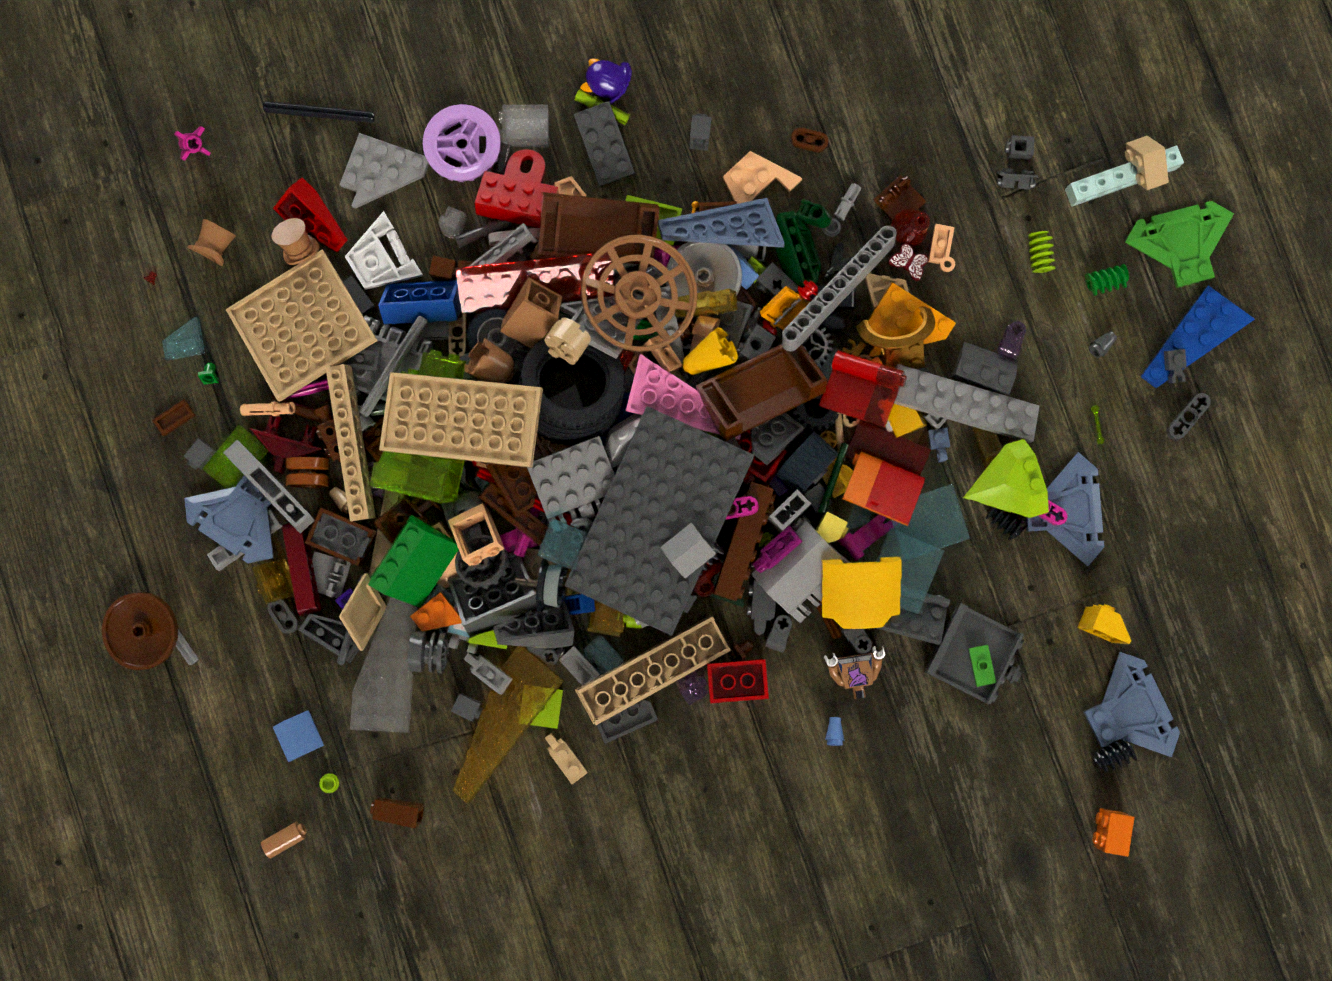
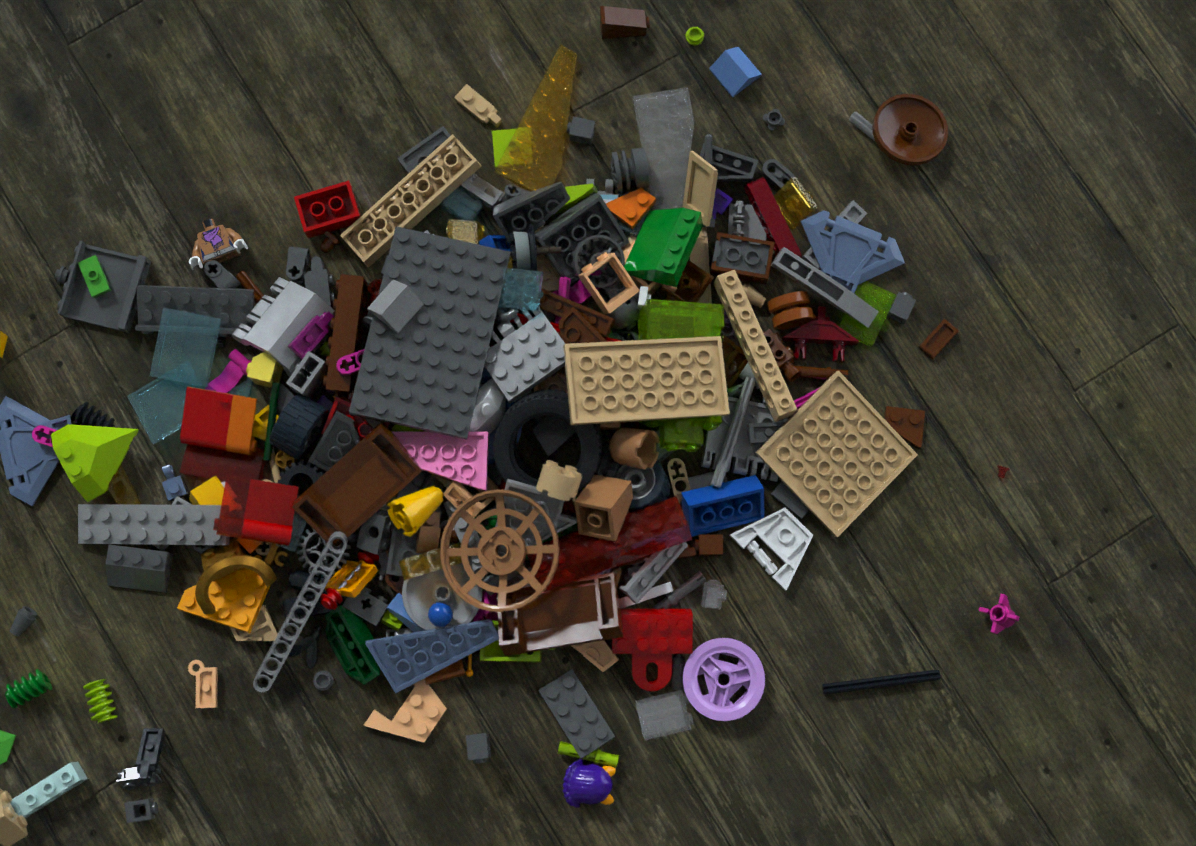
camera: 165 degrees right, 5 degrees down
clear light blue wing [162,317,205,361] -> none
medium nougat hat [187,219,236,266] -> none
green piece [198,363,219,385] -> none
light nougat pin [240,401,296,416] -> none
medium nougat hat [271,218,319,265] -> none
red wedge [273,177,348,252] -> none
light grey wing [339,133,429,209] -> none
light grey hinge [464,653,513,695] -> none
clear purple brick [675,671,709,706] -> none
reddish brown plate [791,127,828,153] -> none
dark green piece [796,199,832,228] -> none
yellow slope [821,557,902,629] -> none
medium blue cone [825,717,845,746] -> none
light grey axle [833,183,861,221] -> none
reddish brown hinge [873,175,926,227] -> none
dark red animal [888,244,929,282] -> none
clear red cone [891,208,930,246] -> none
clear purple piece [997,321,1026,360] -> none
clear neon green hinge [1091,405,1104,444] -> none
none -> black hinge [136,728,165,784]
none -> blue piece [428,602,453,627]
none -> white plate [638,286,651,312]
none -> dark grey plate [763,109,785,131]
none -> reddish brown wing [884,406,925,448]

